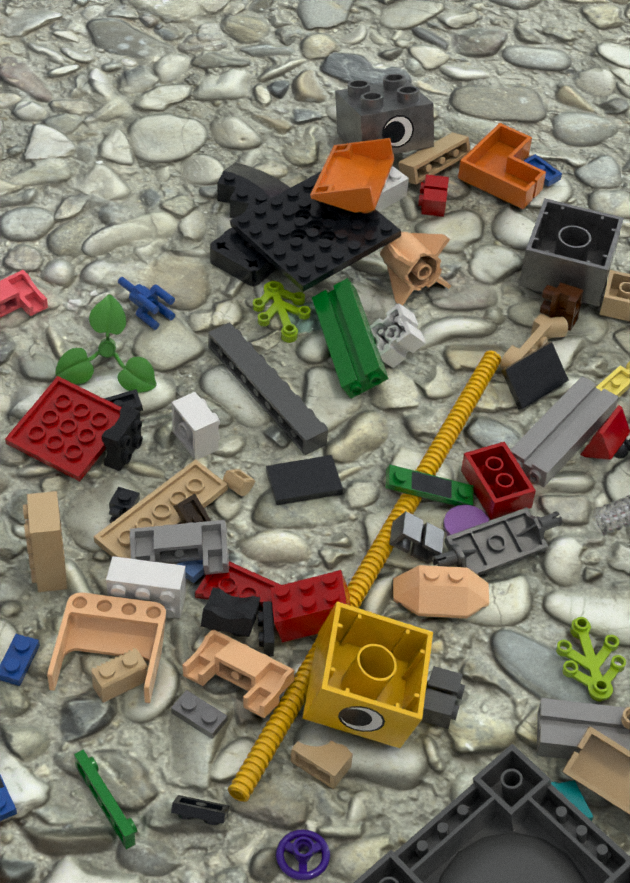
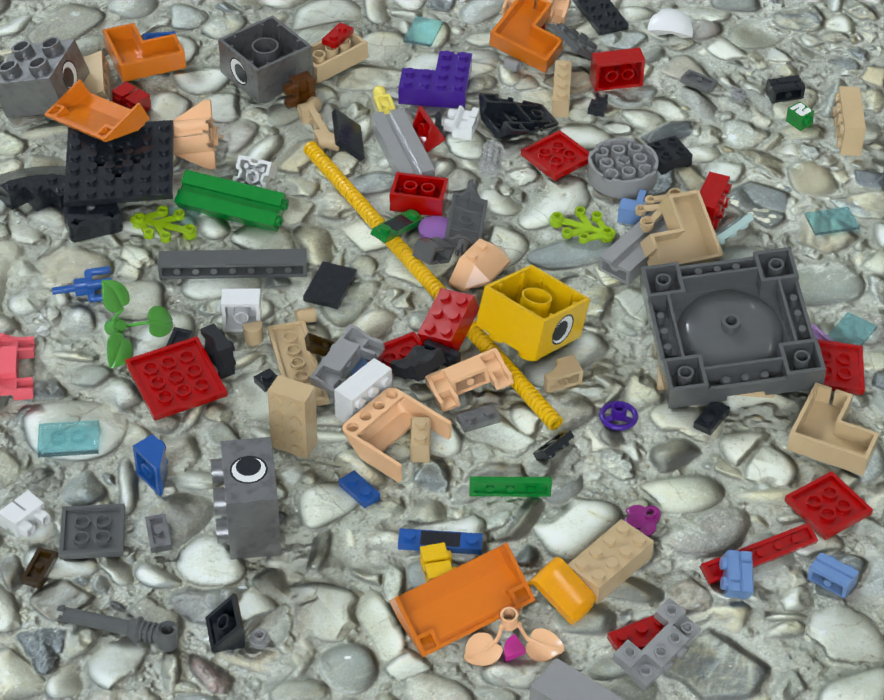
camera: 55 degrees left, 5 degrees down
none -> tan brick [242,321,263,346]

